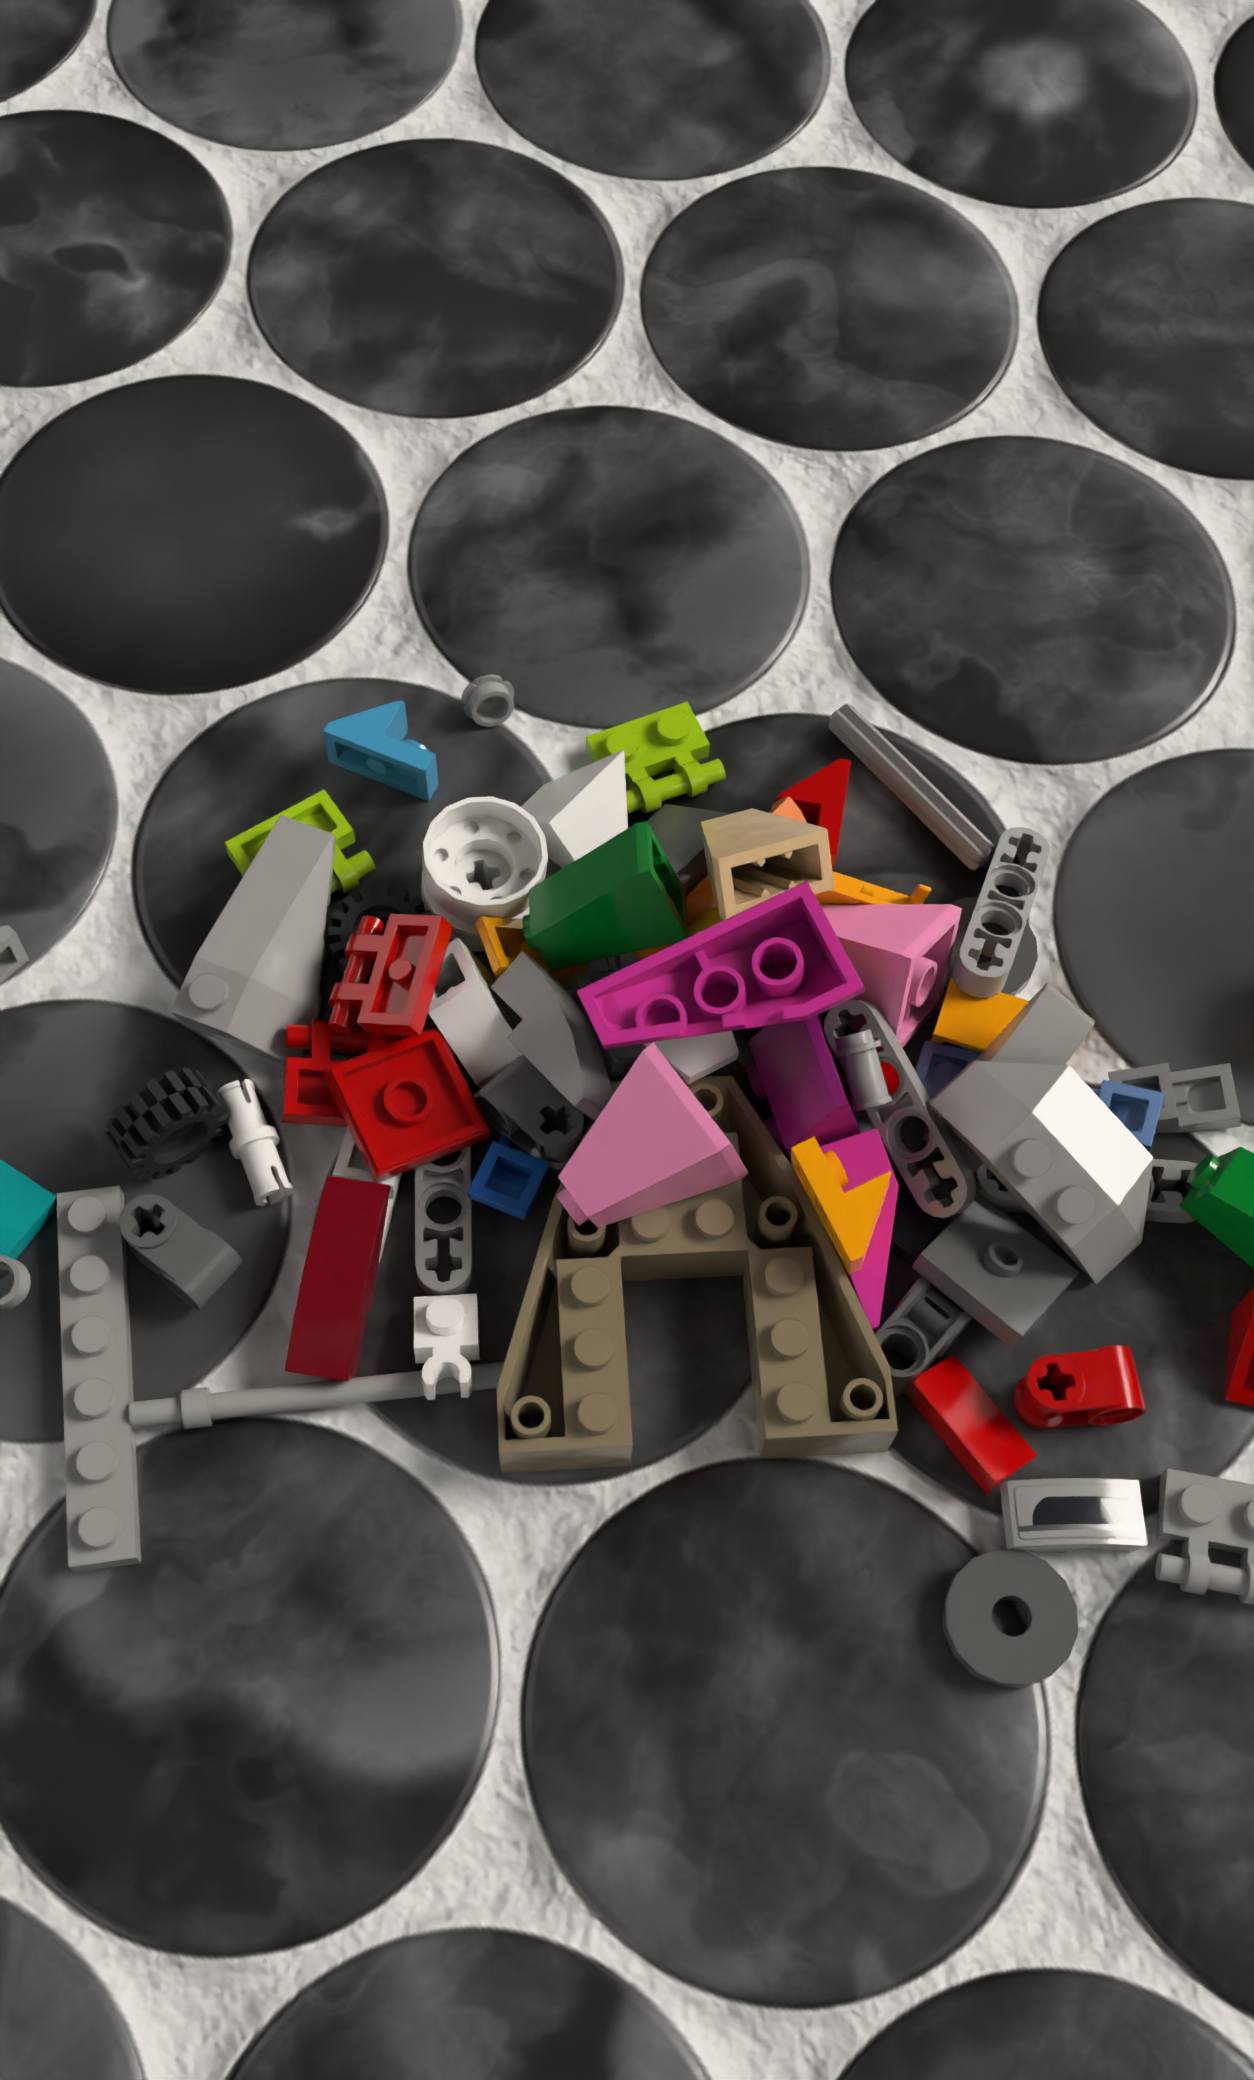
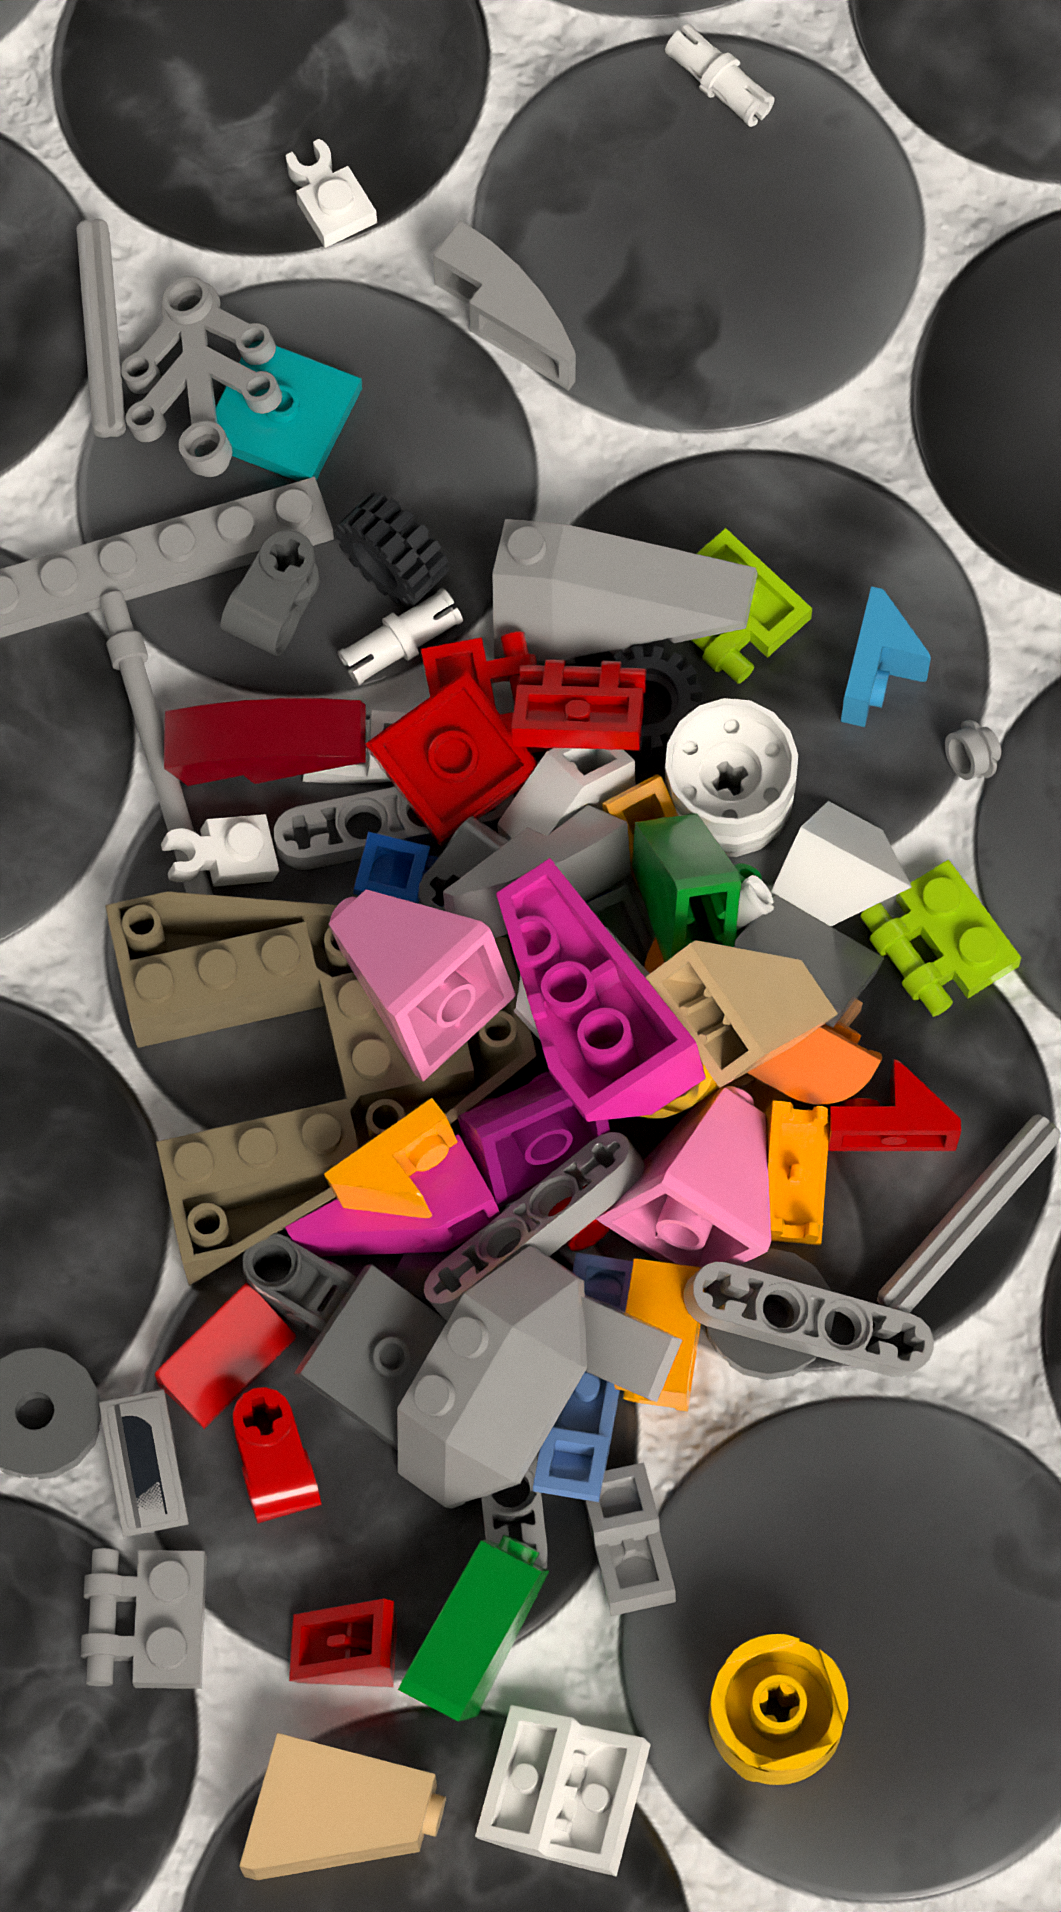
camera: 85 degrees right, 5 degrees up
light grey pin [832,1029,892,1112] -> none

